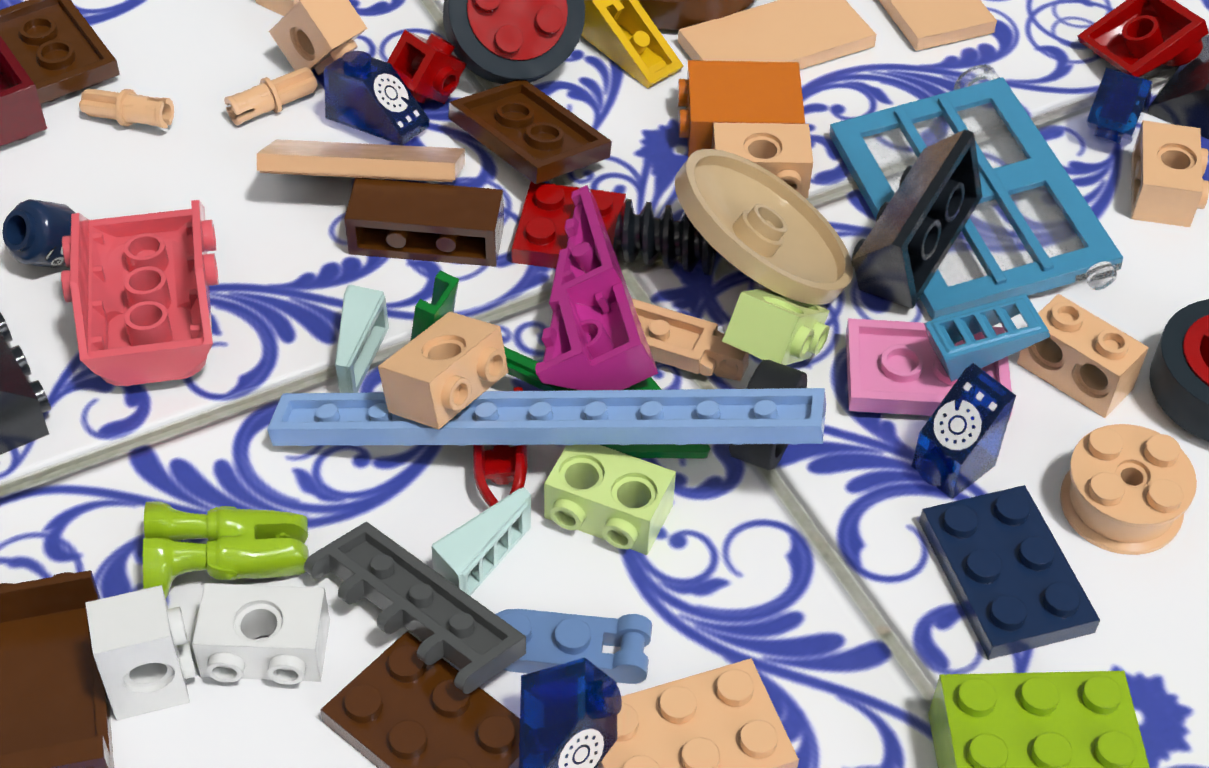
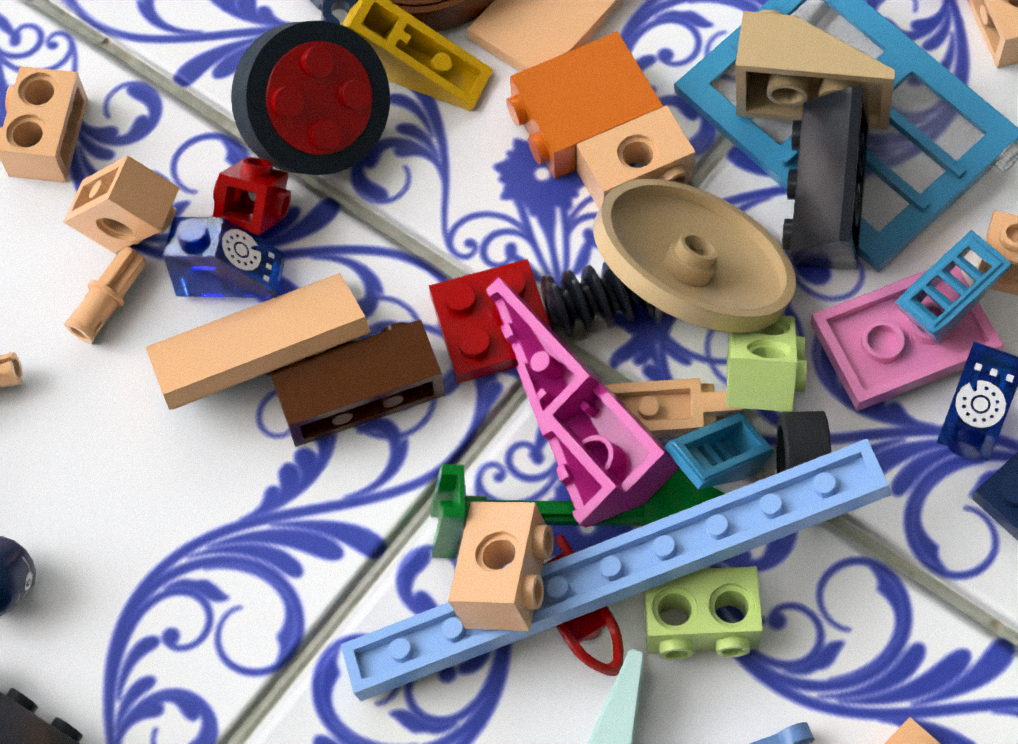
camera: 20 degrees left, 15 degrees up
coral slope [61,200,219,386] -> none
light aqua slope [335,285,389,393] -> none
reddish brown plate [448,80,612,184] -> none
none -> dark azure slope [664,412,775,490]
none -> tan slope [735,10,895,130]

